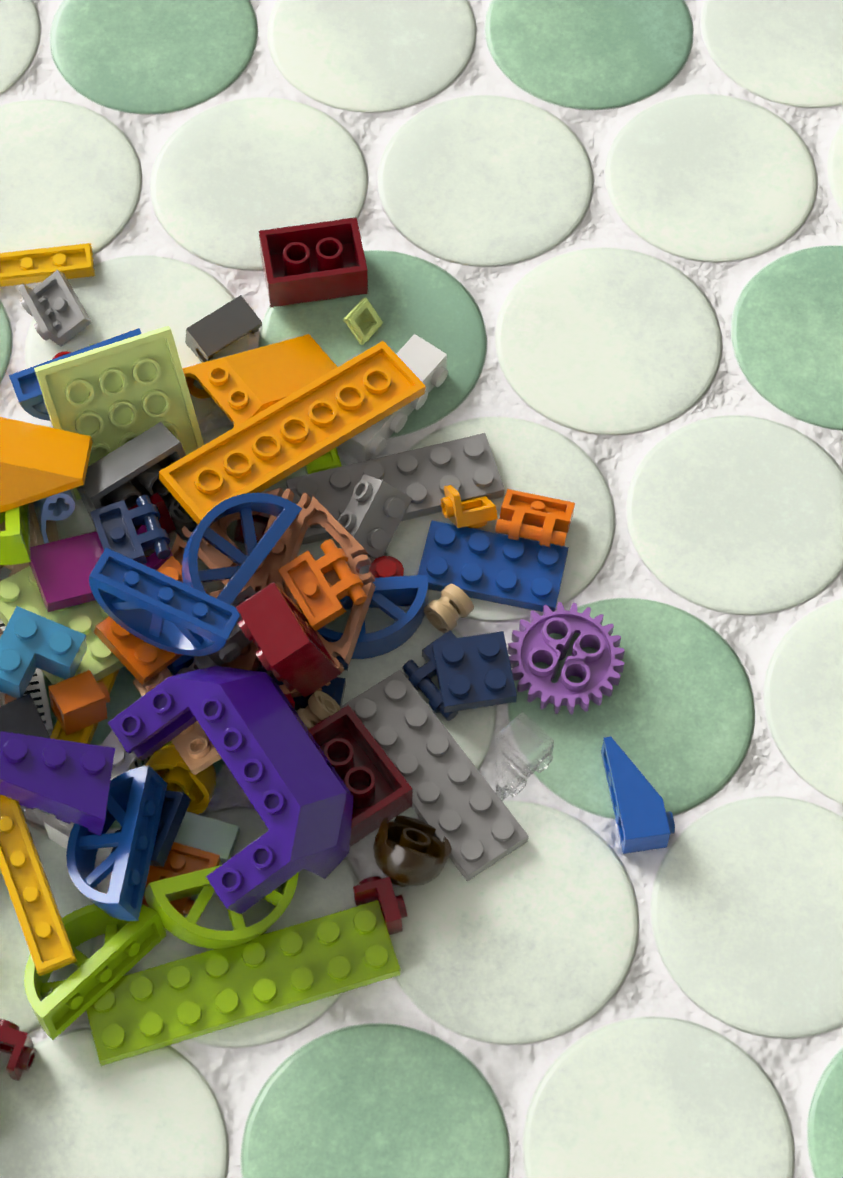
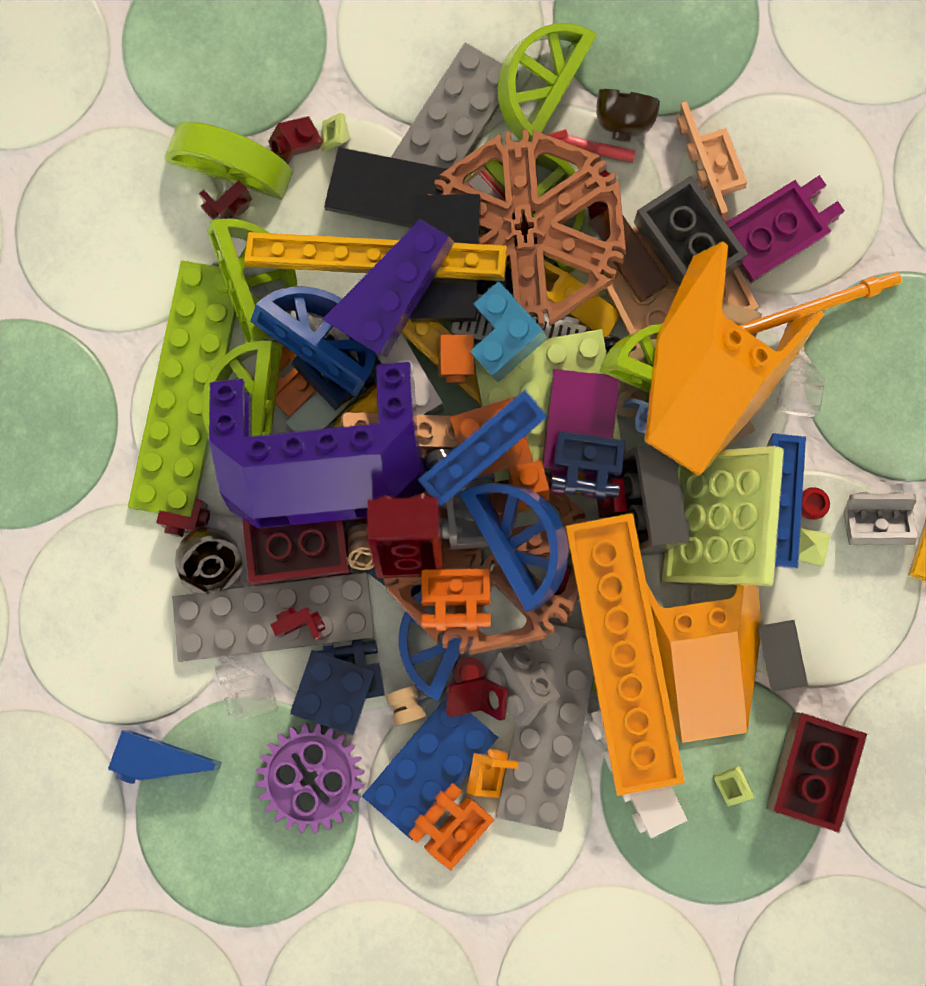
camera: 125 degrees right, 20 degrees up
none -> dark red bracket [270,607,326,642]
none -> dark red bracket [446,677,508,721]

